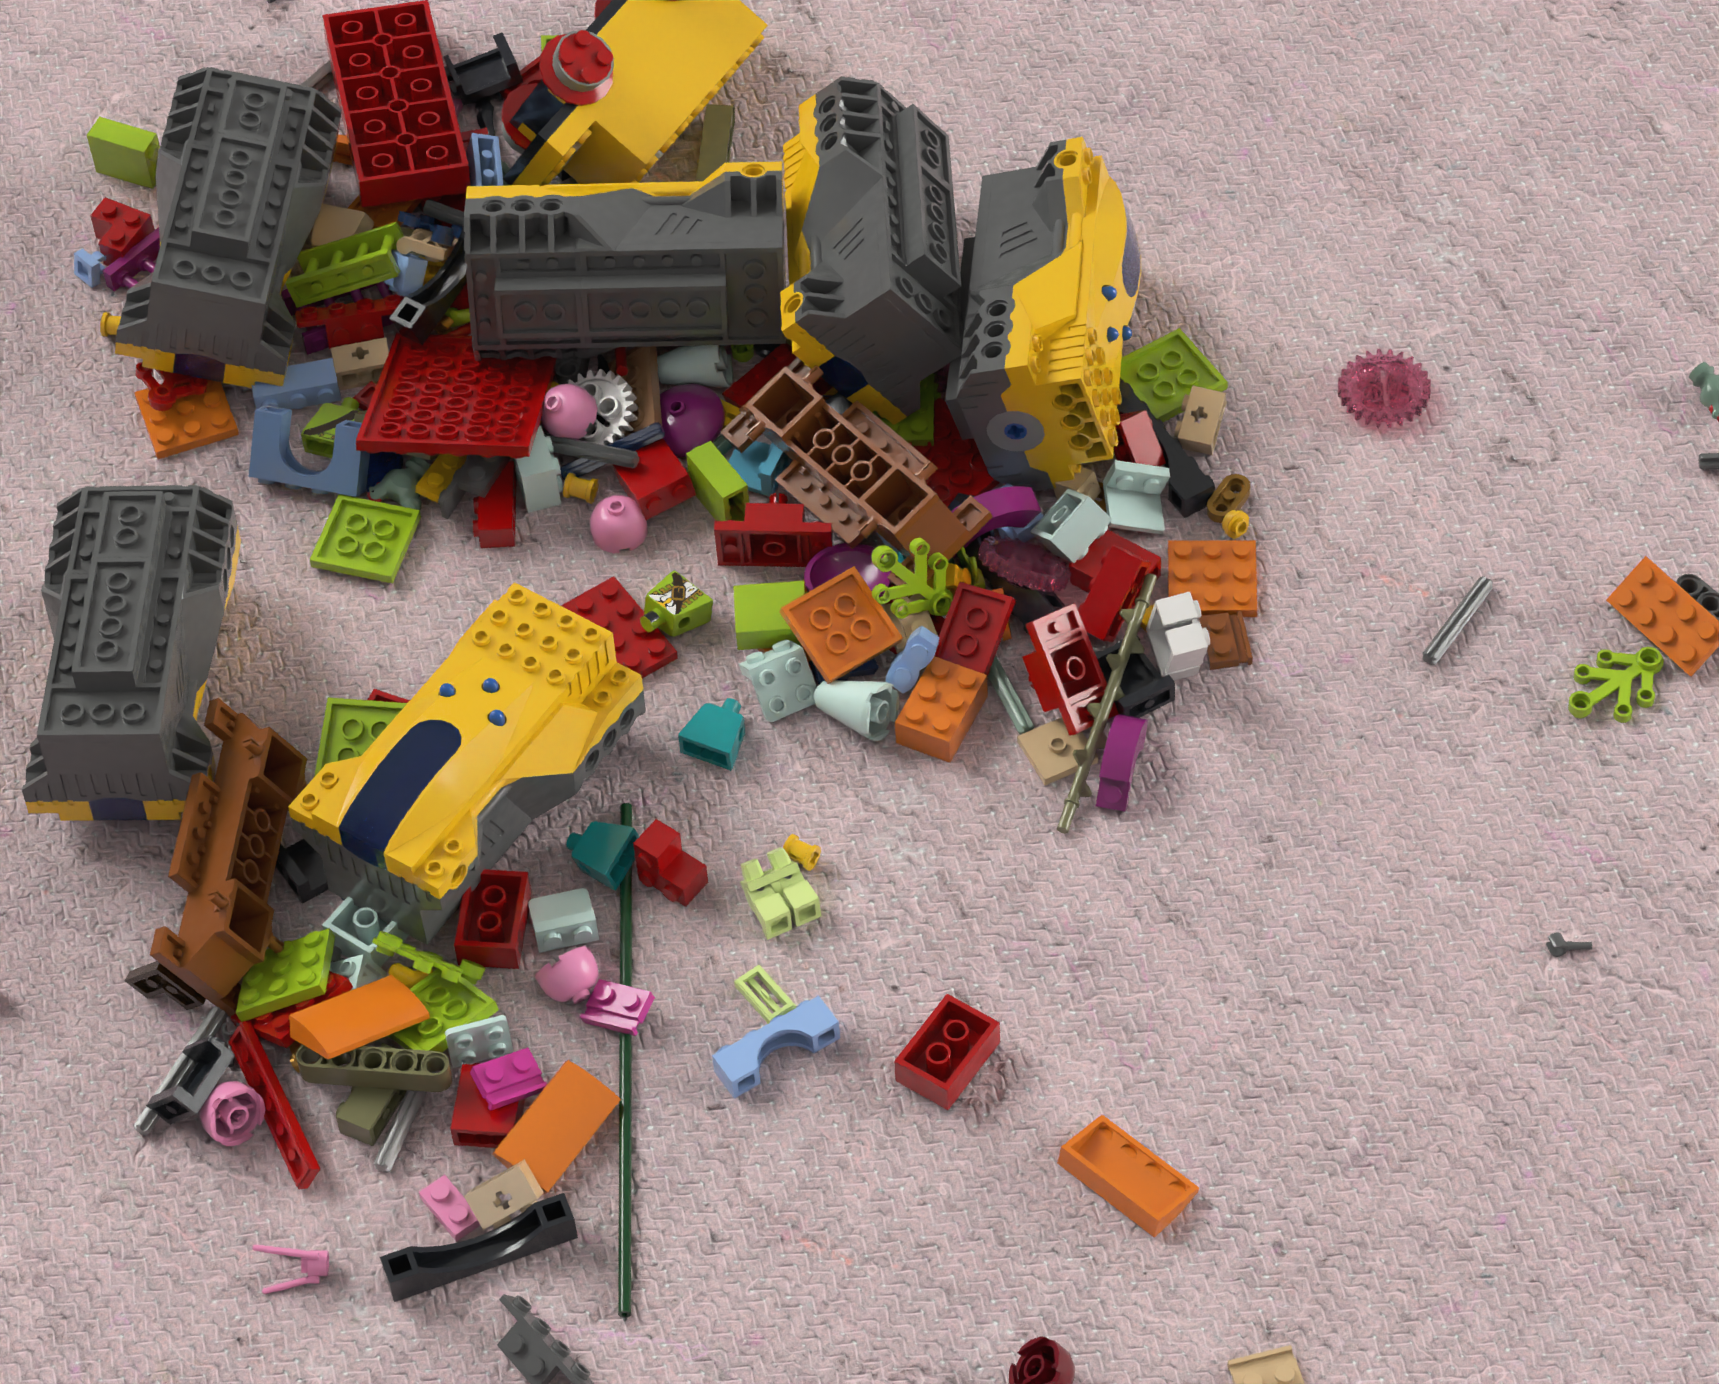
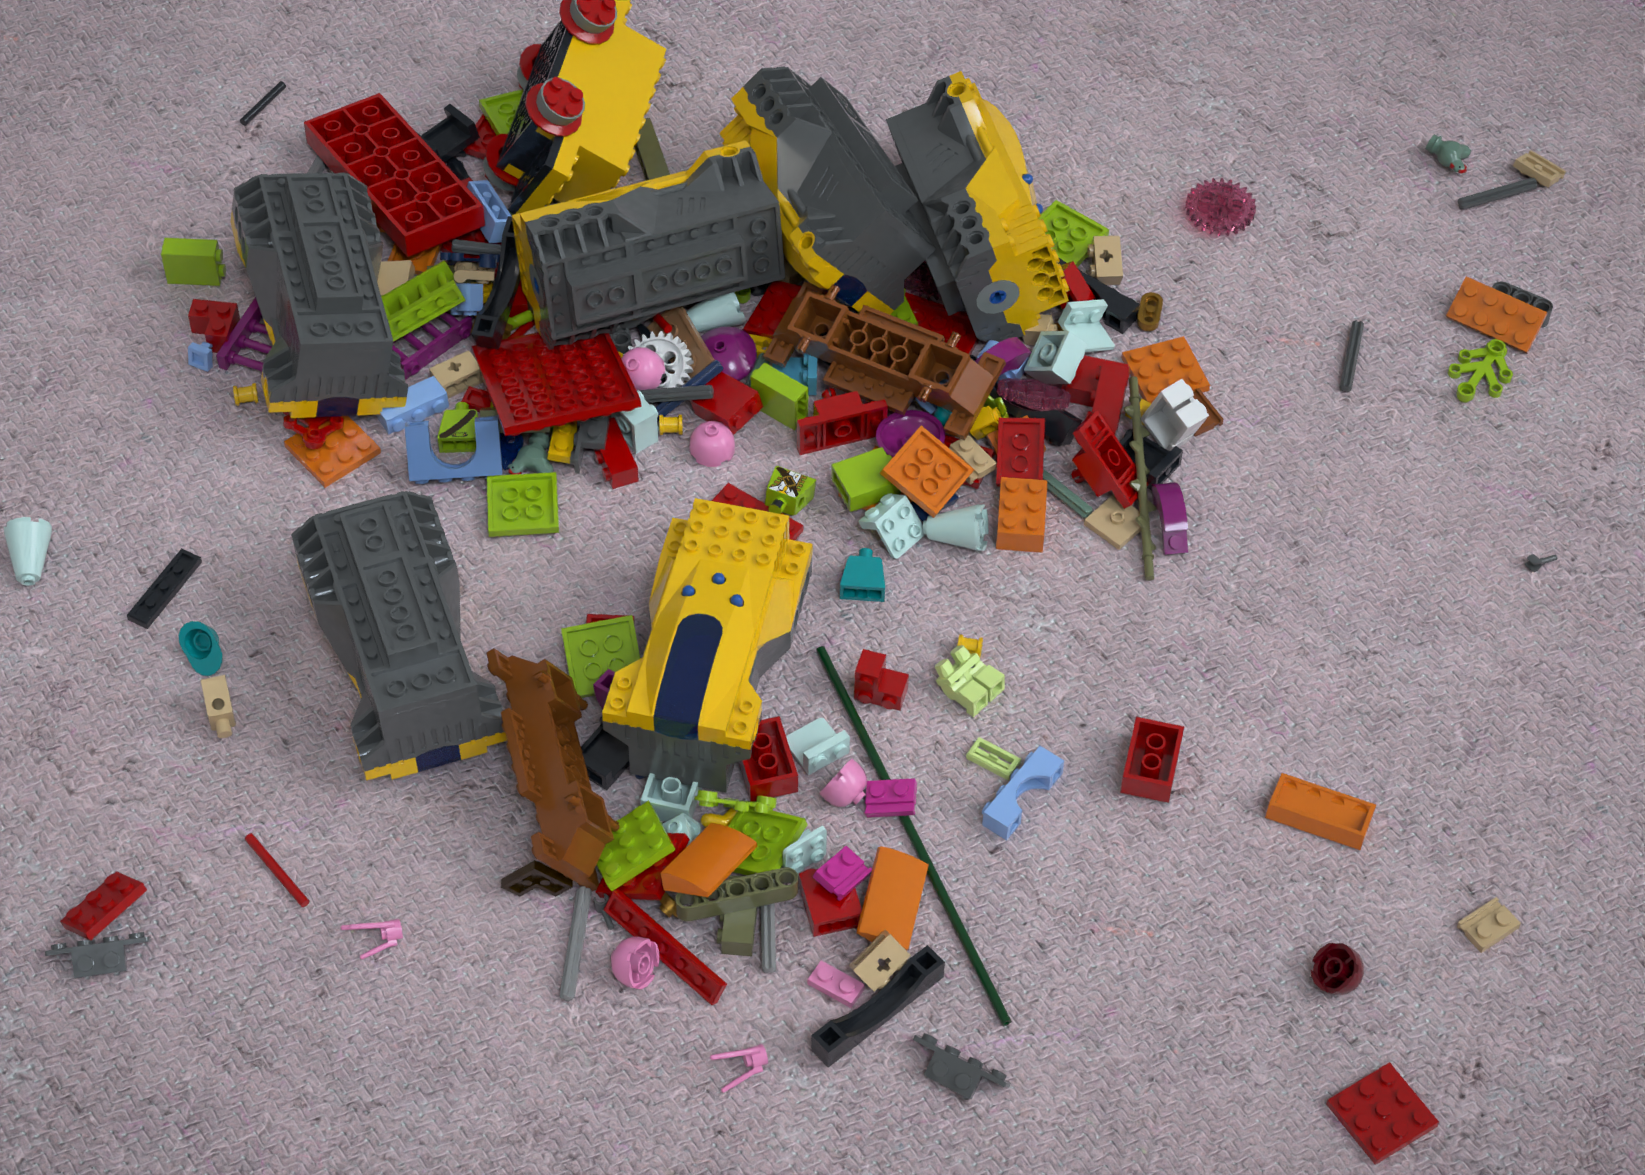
camera: 25 degrees left, 0 degrees up
black panel [146,1036,235,1125] -> none
red bracket [295,294,405,349] -> none
teal torso [566,821,639,891] -> none
lime plant [872,538,953,619] -> none
light blue brick [886,626,939,693] -> none
yellow plate [1222,510,1249,539] -> none

